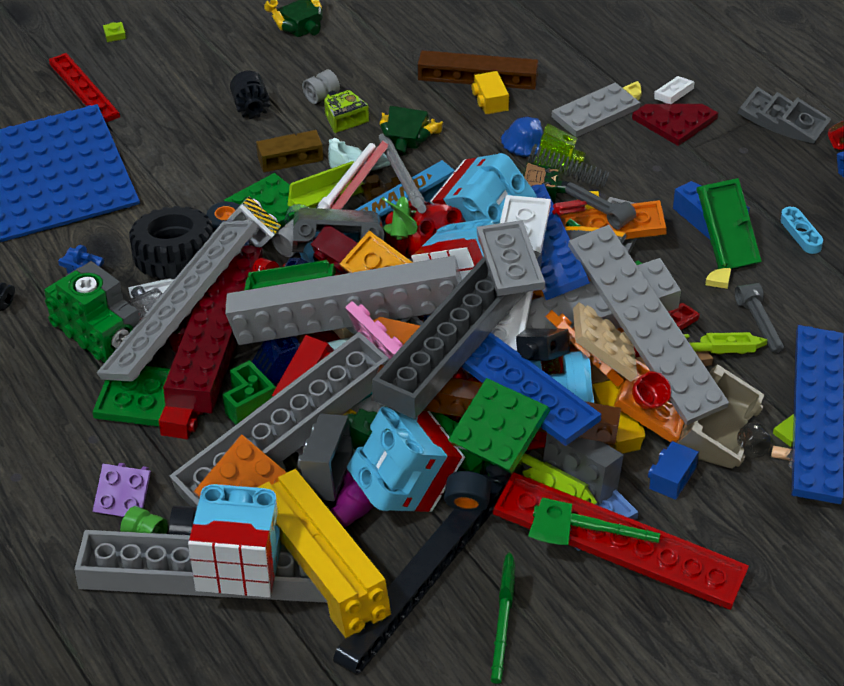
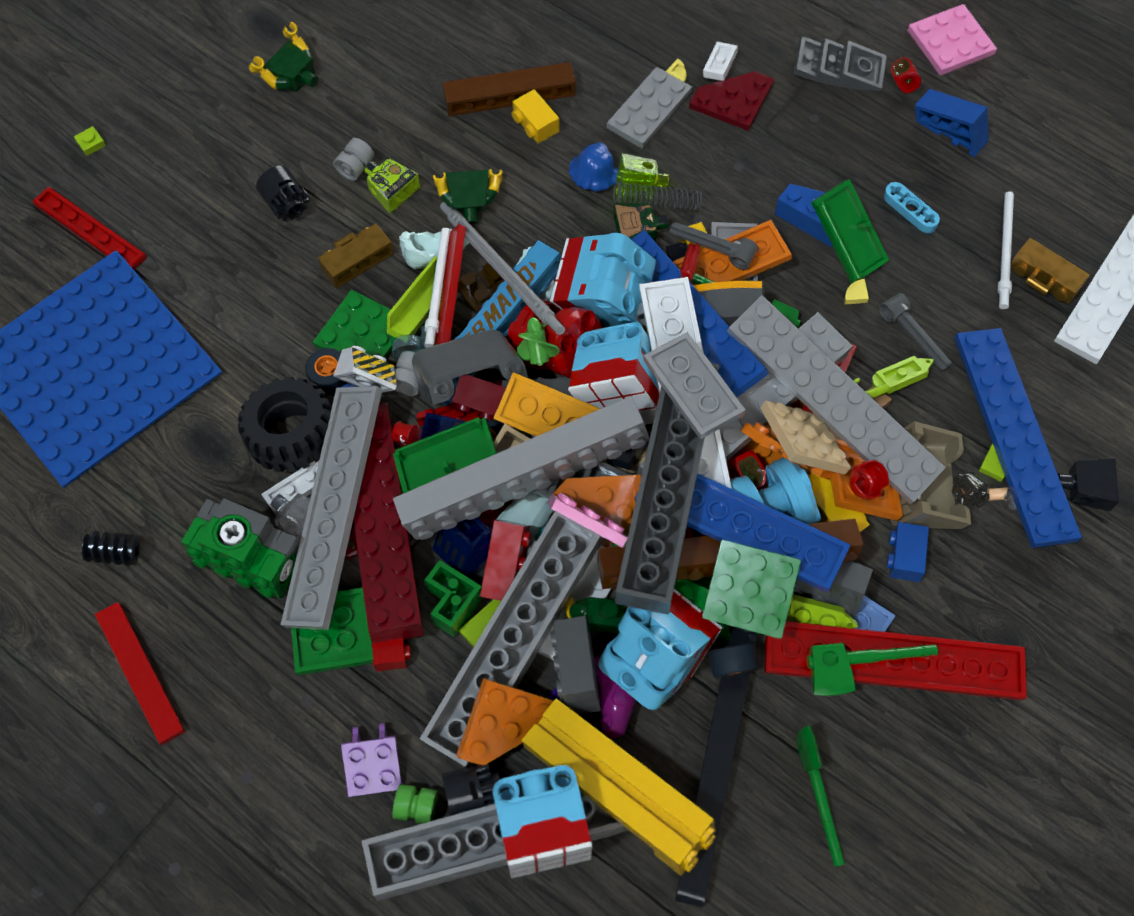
camera: 20 degrees left, 20 degrees up
blue hips [58,245,104,274] -> none
black torso [516,328,570,361] -> none

